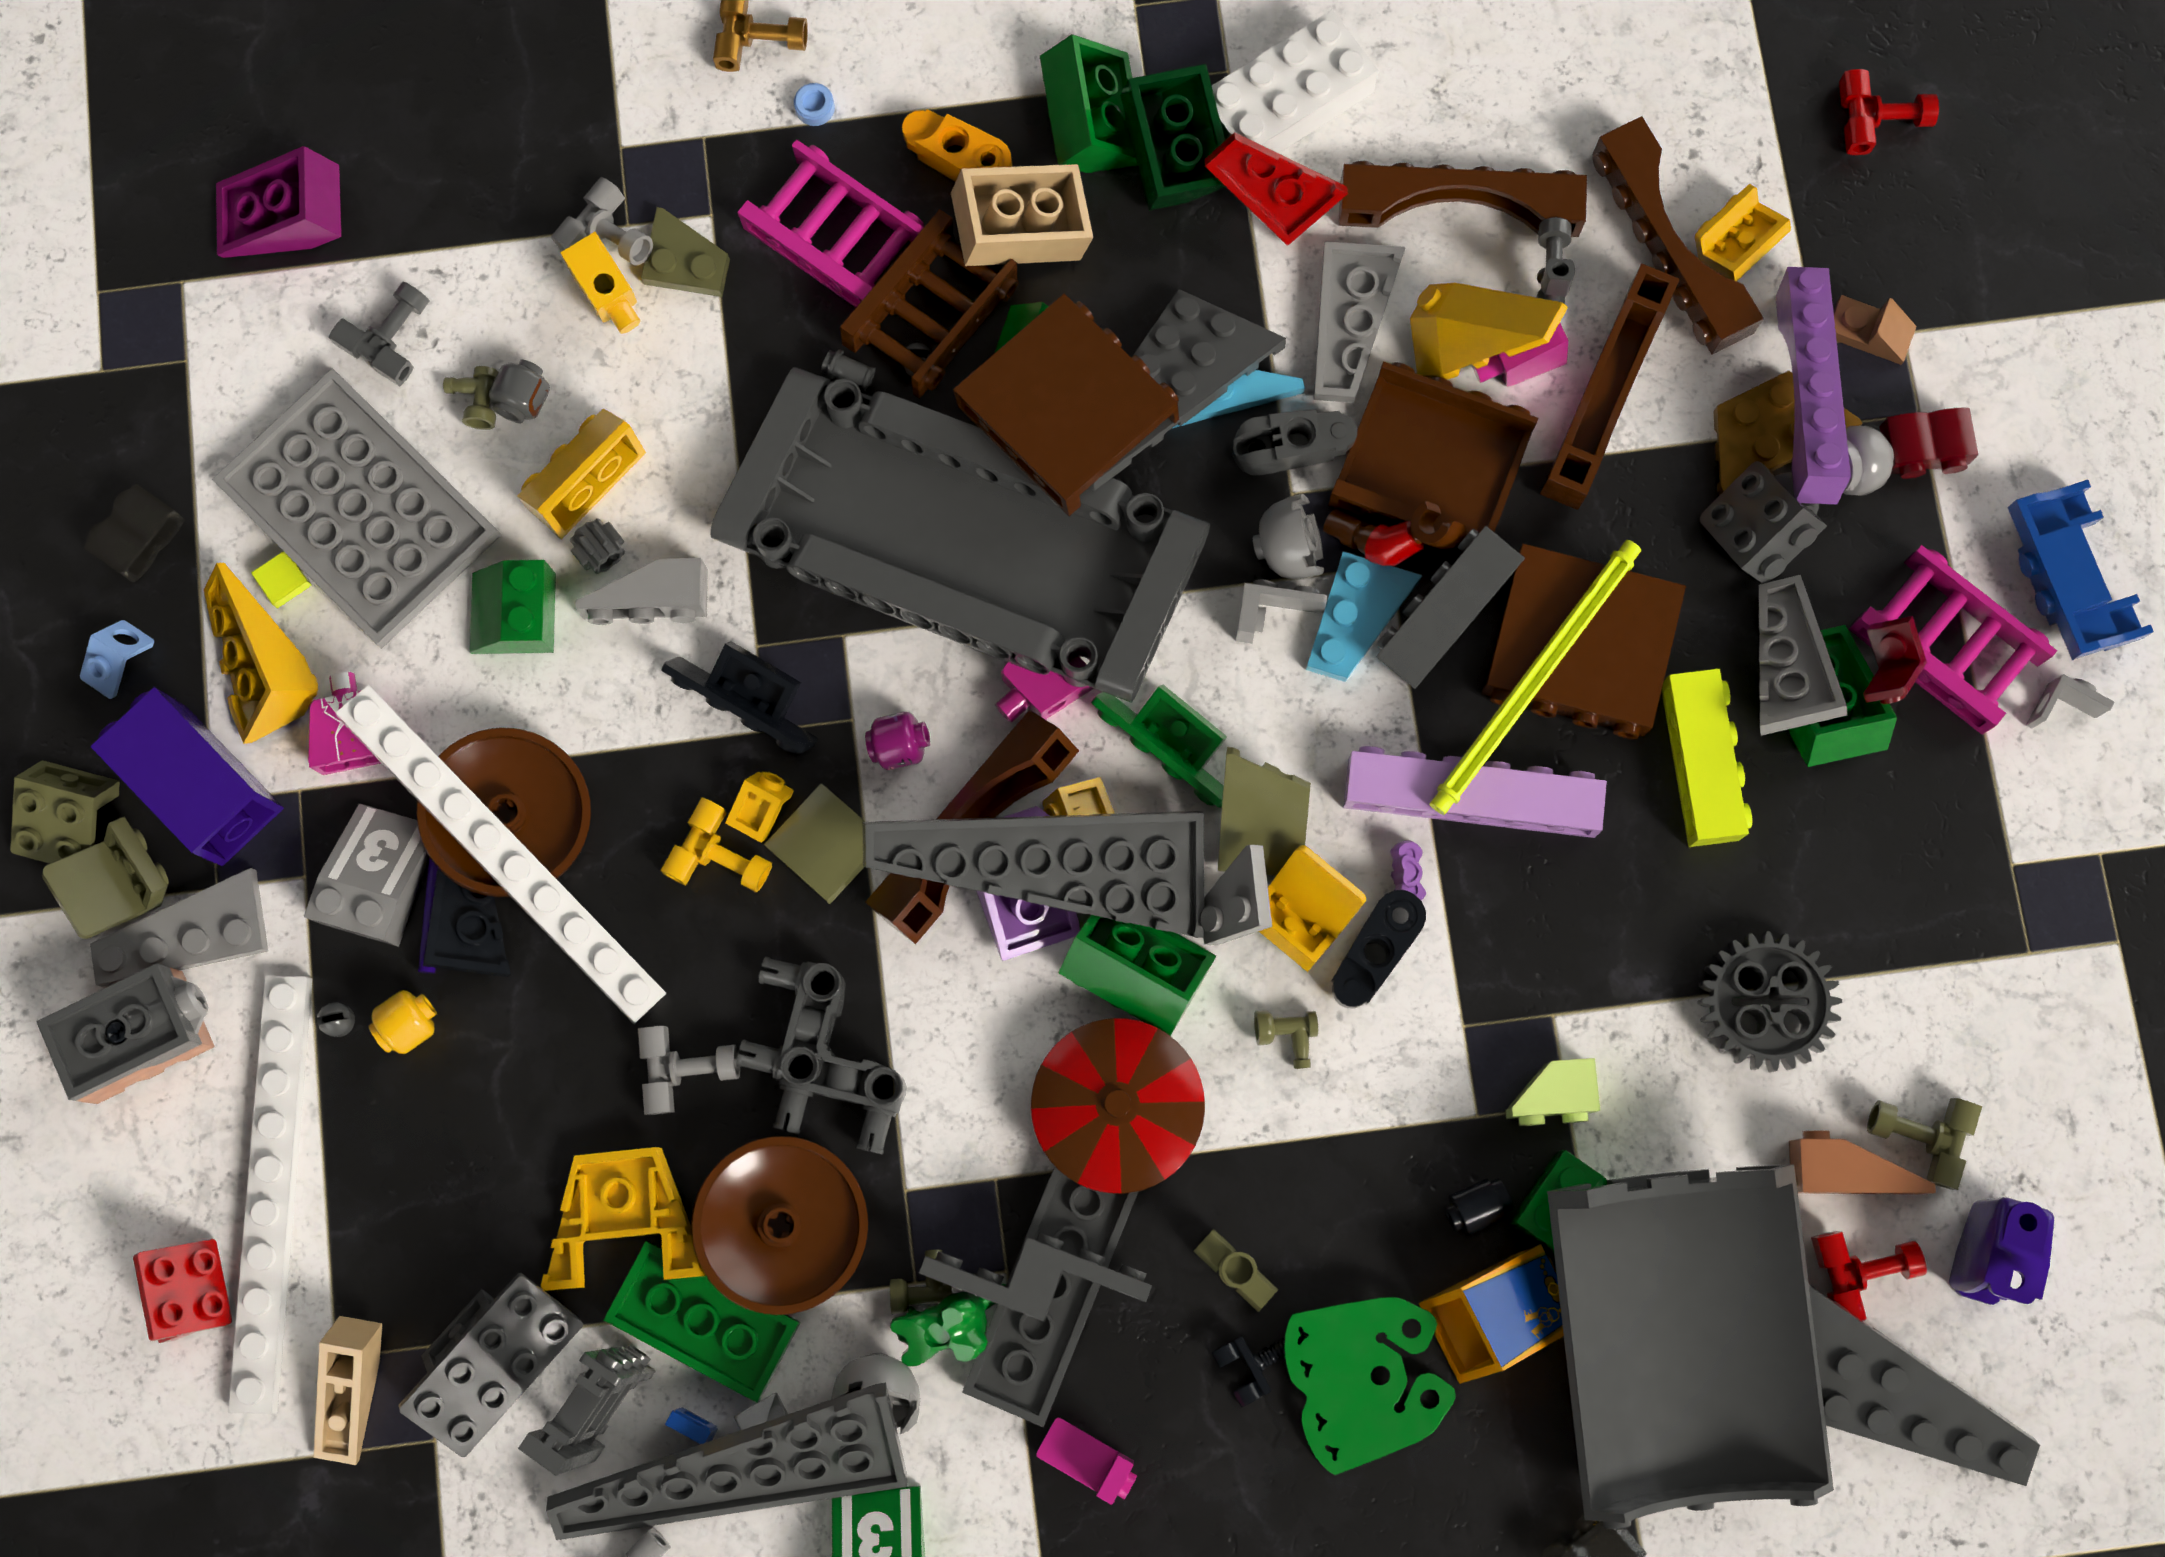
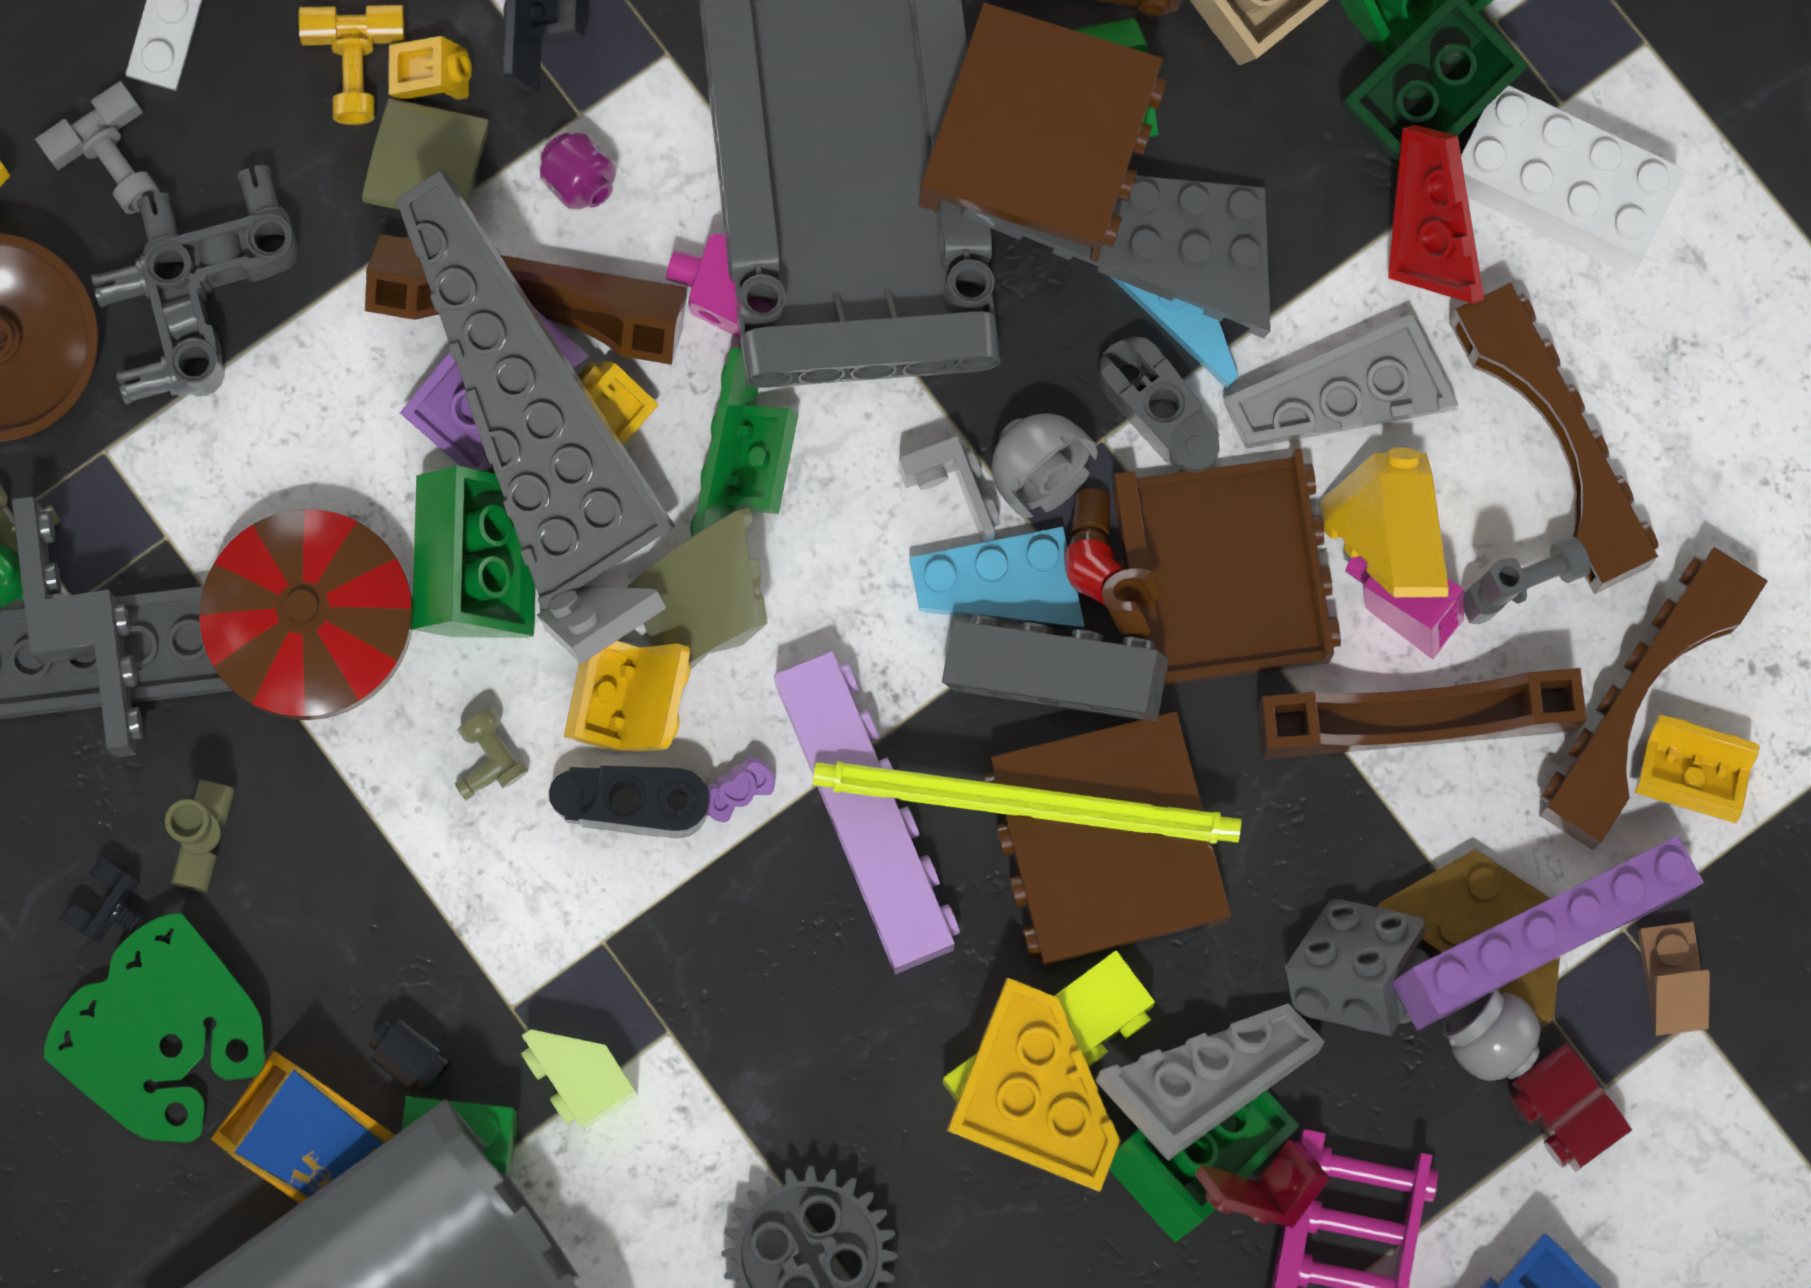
camera: 55 degrees right, 0 degrees up
none -> yellow plate [946,978,1120,1192]

